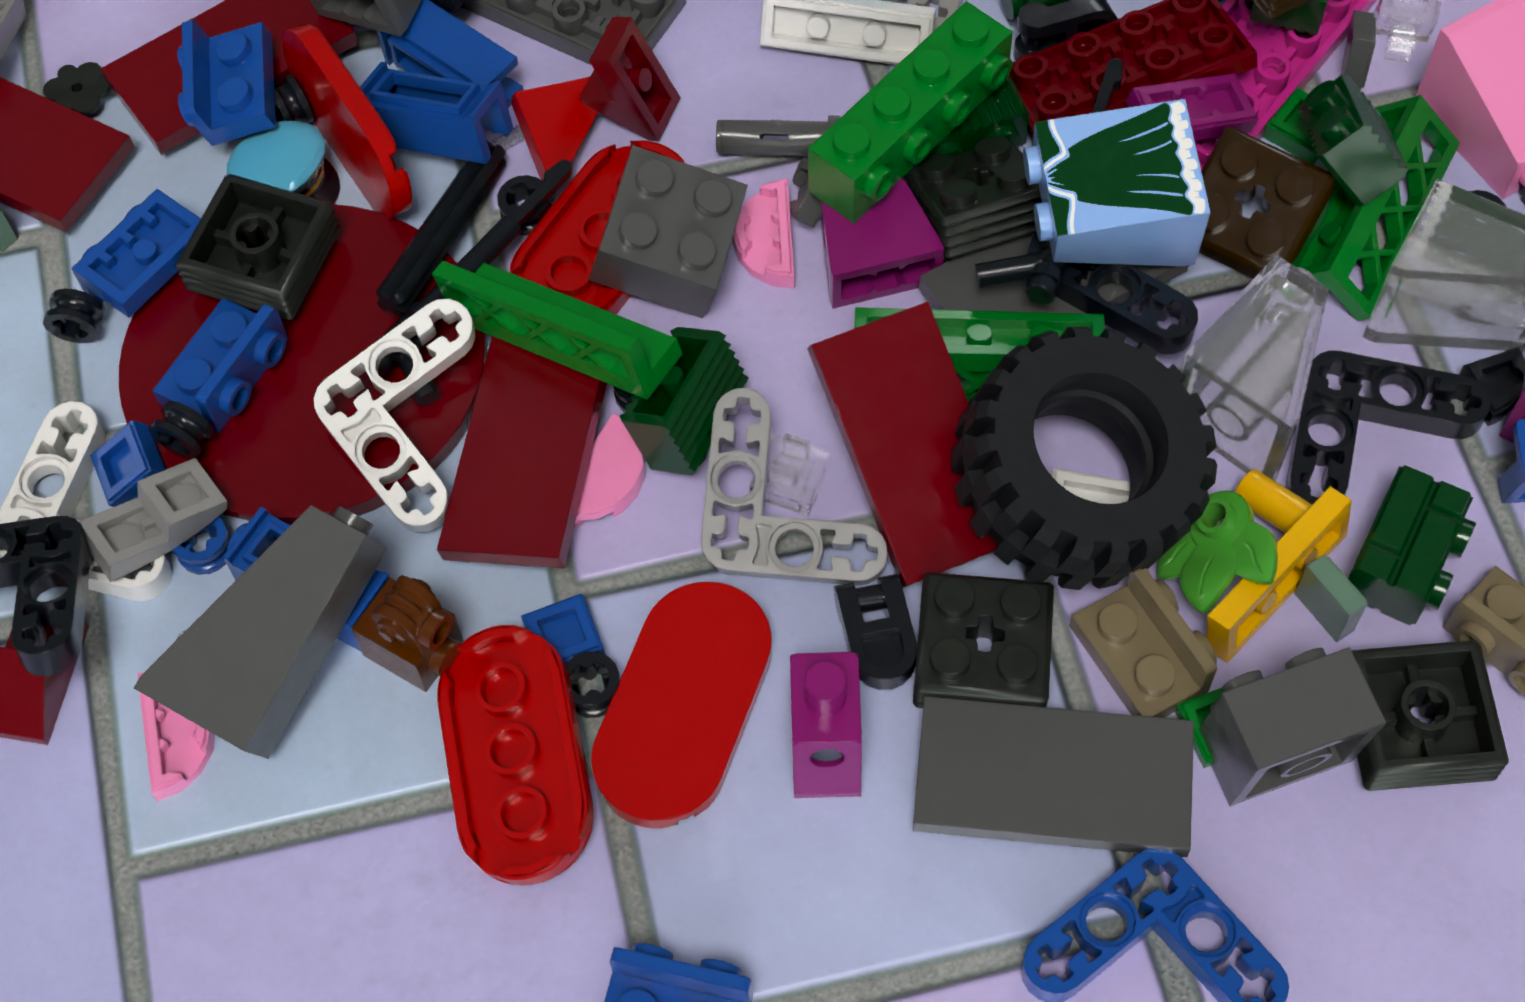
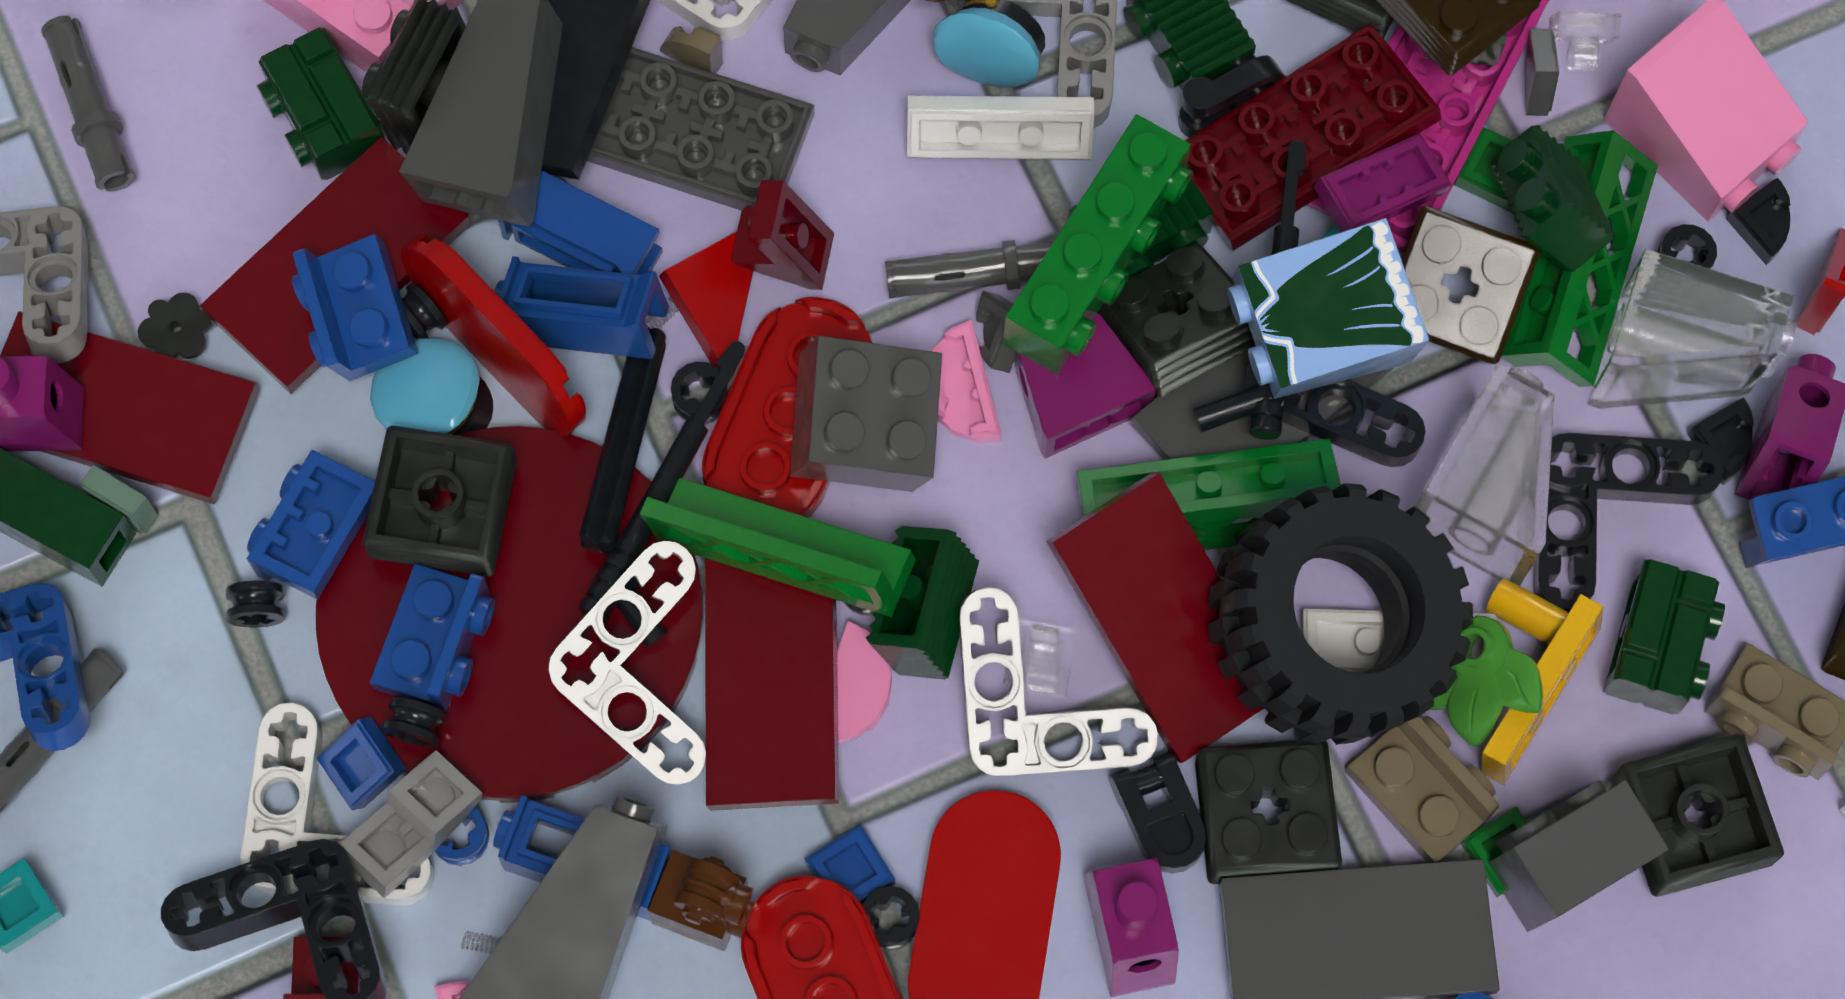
camera: 15 degrees left, 10 degrees up
sand green tile [1295,554,1368,643] -> none

